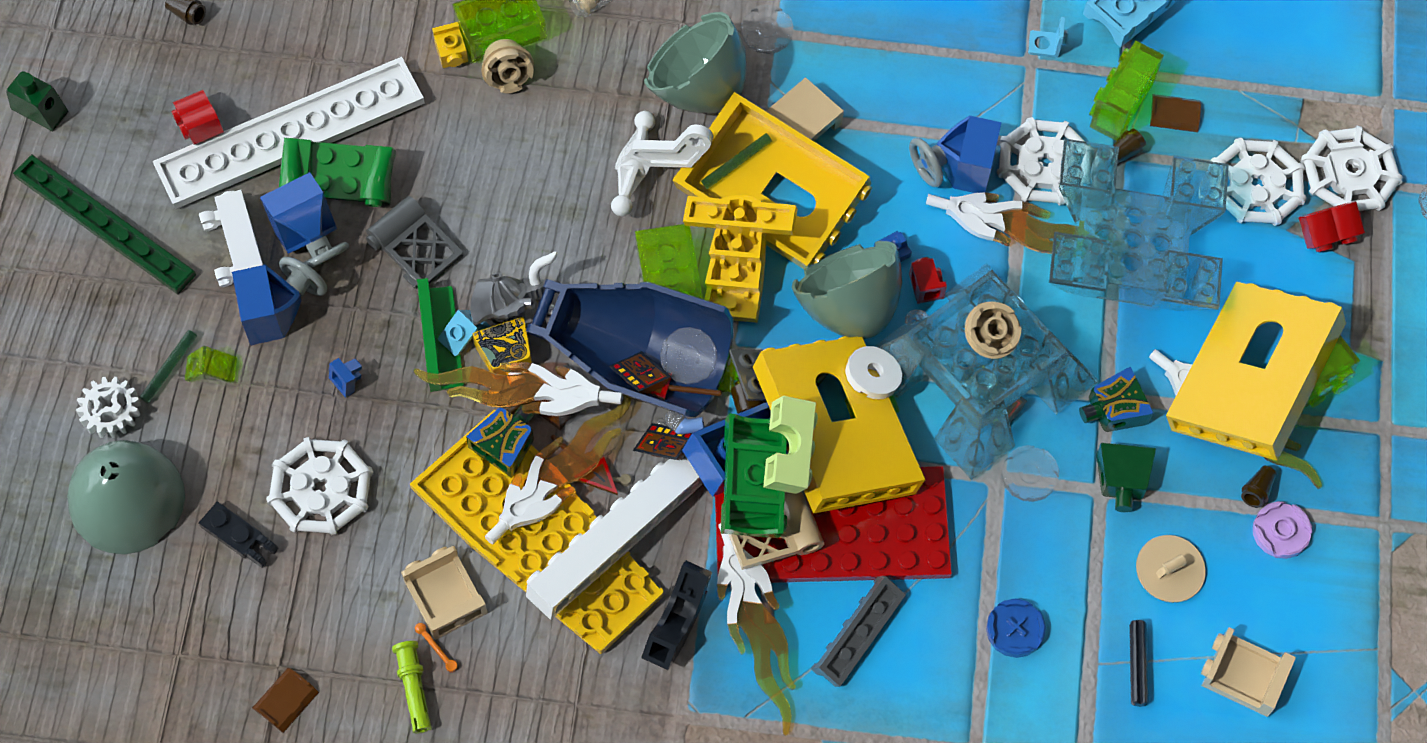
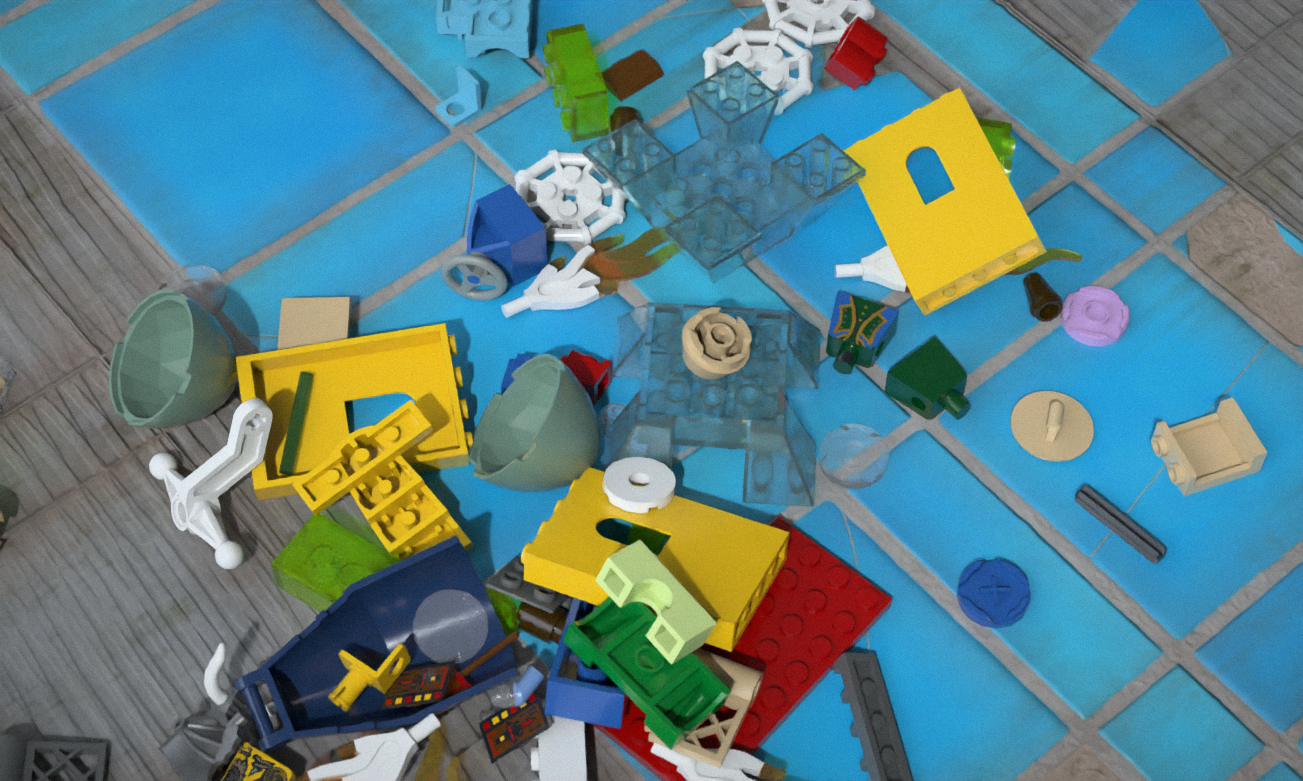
camera: 45 degrees left, 10 degrees down
none -> yellow bracket [328,643,411,712]

